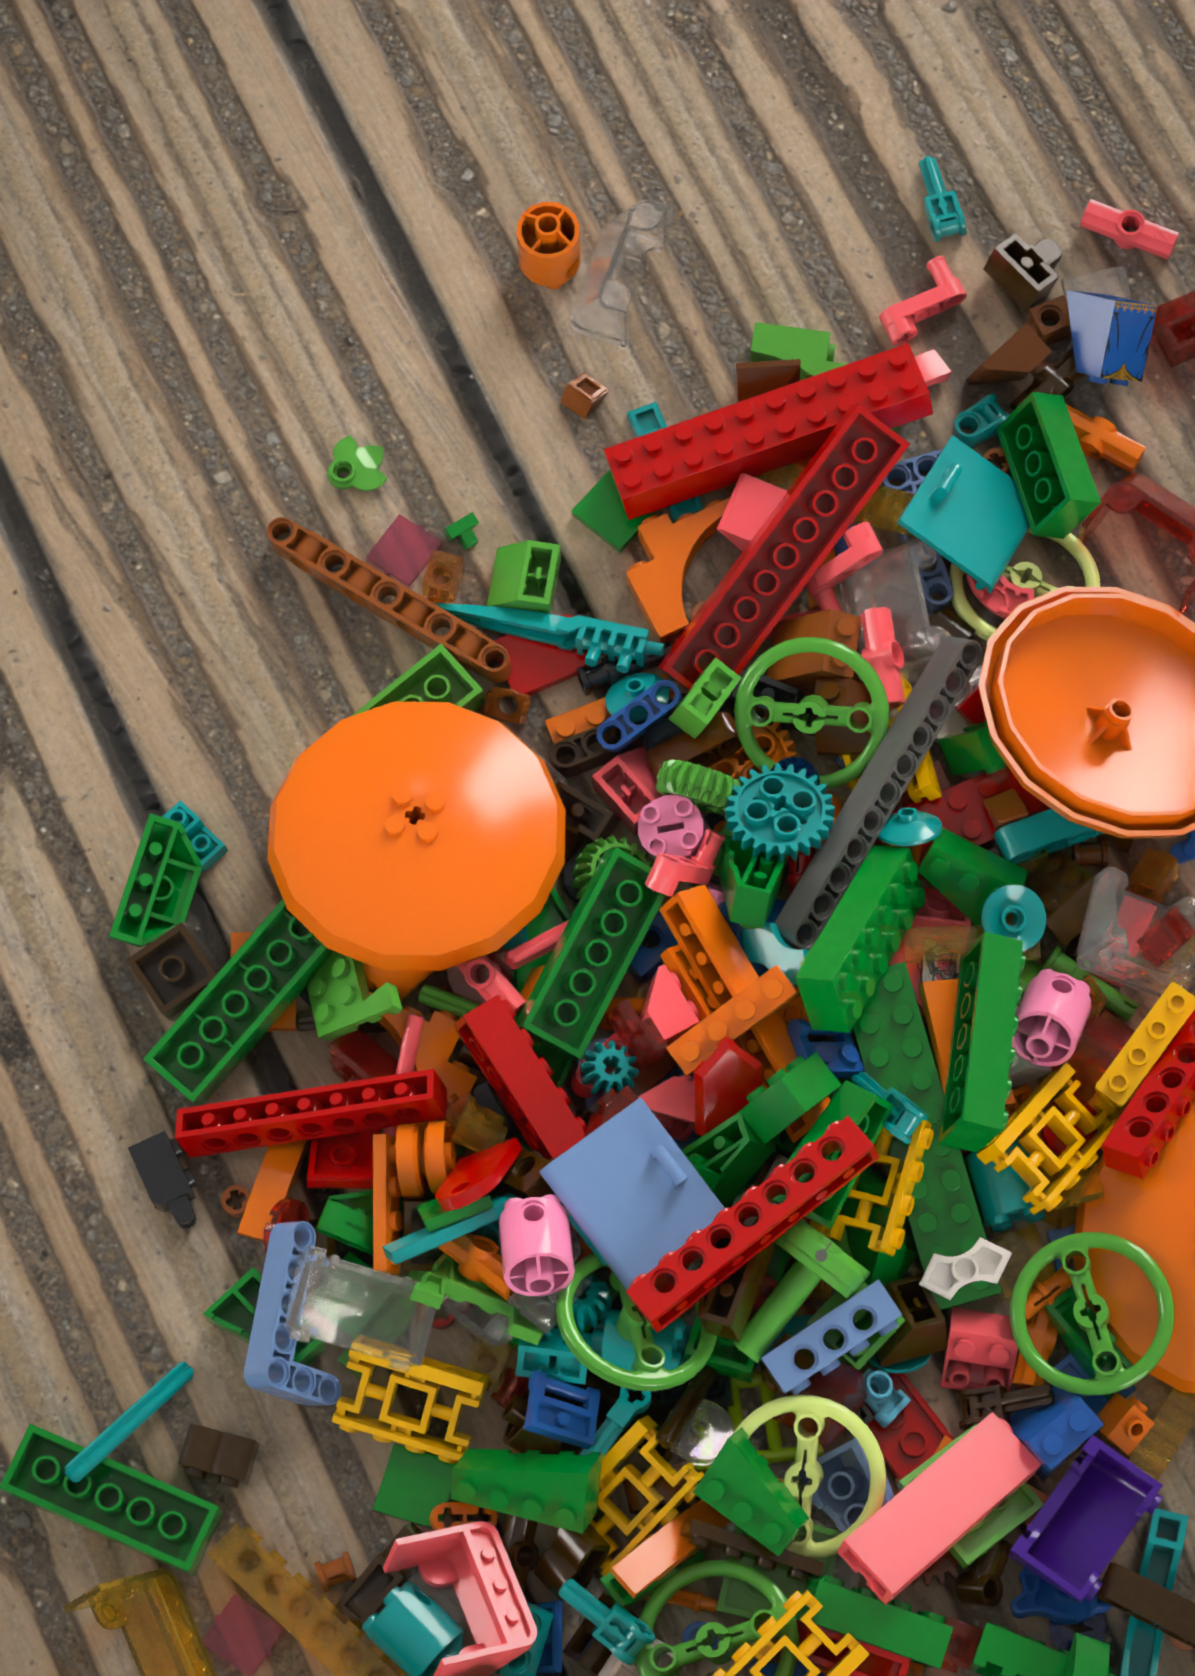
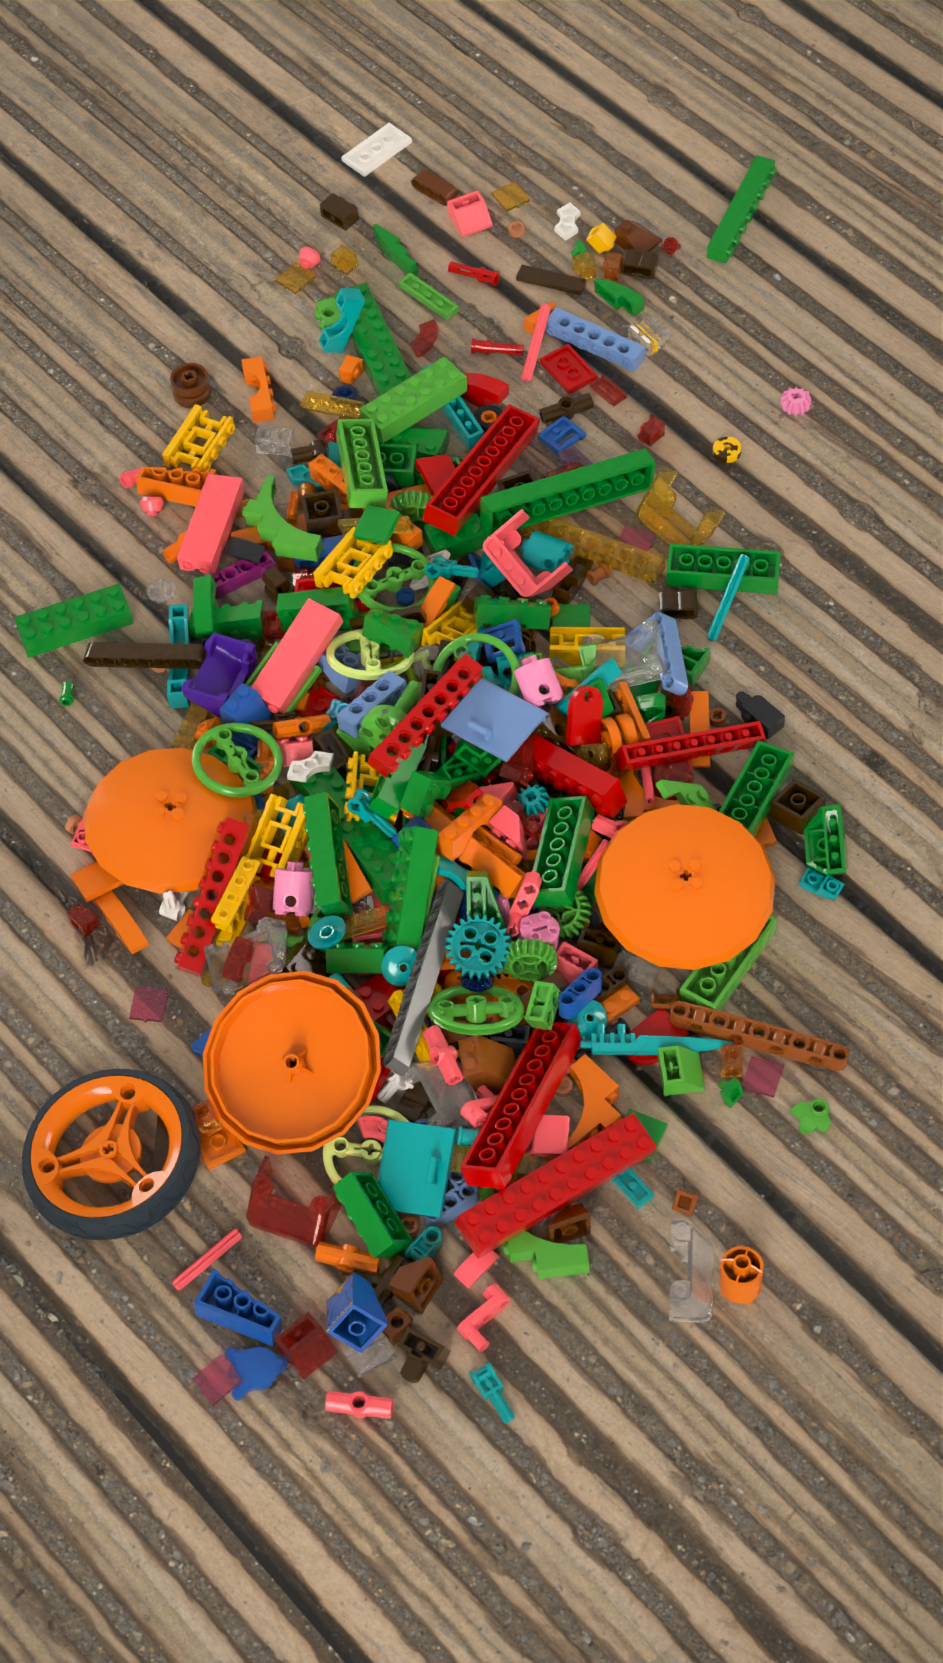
camera: 165 degrees right, 15 degrees down
none -> orange piece [272,714,331,739]
none -> teal connector [454,1126,480,1156]

